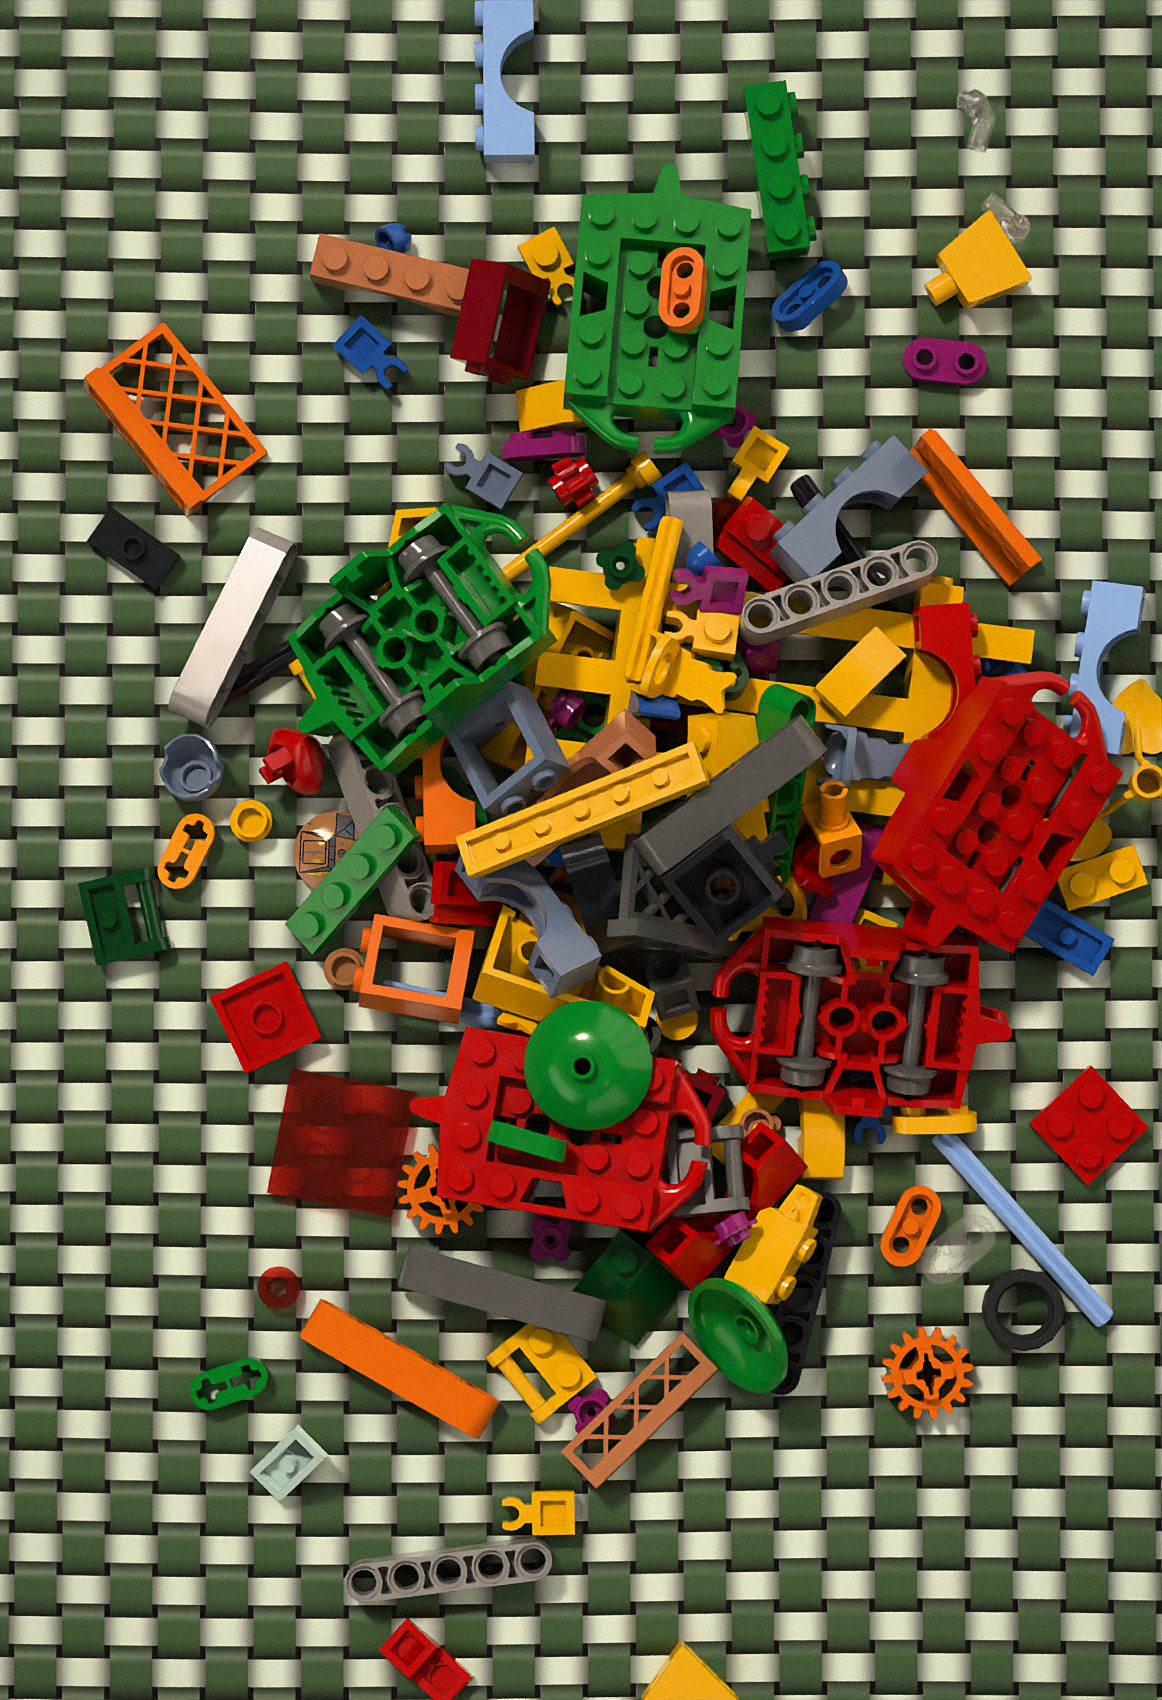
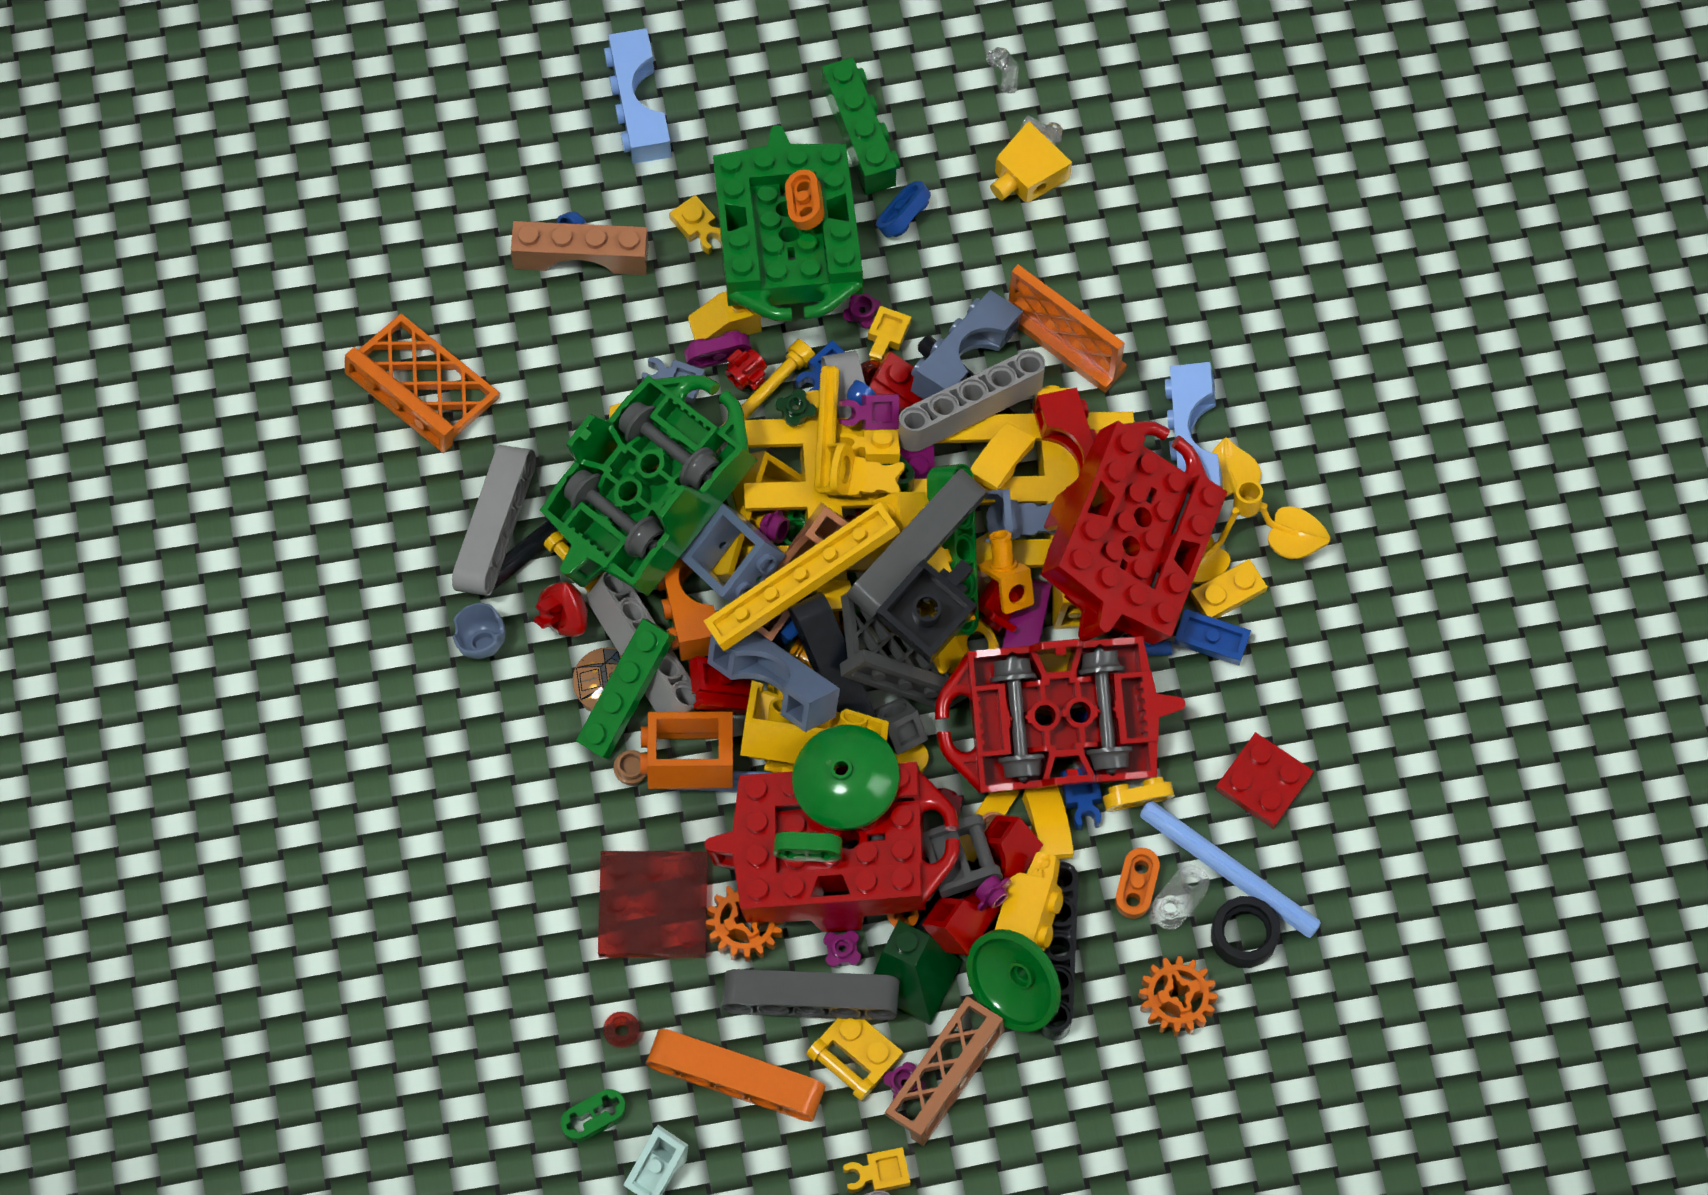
camera: 10 degrees left, 20 degrees down
dark green plate [78,867,172,966] -> none
black plate [87,507,181,591] -> none
light orange beam [158,813,216,890] -> none
red plate [210,961,323,1074] -> none
yellow plate [230,800,273,842] -> none
blue plate [332,315,408,391] -> none
dark red window [450,258,551,385] -> none
blue slope [628,684,681,722] -> none
magenta plate [902,337,987,386] -> none

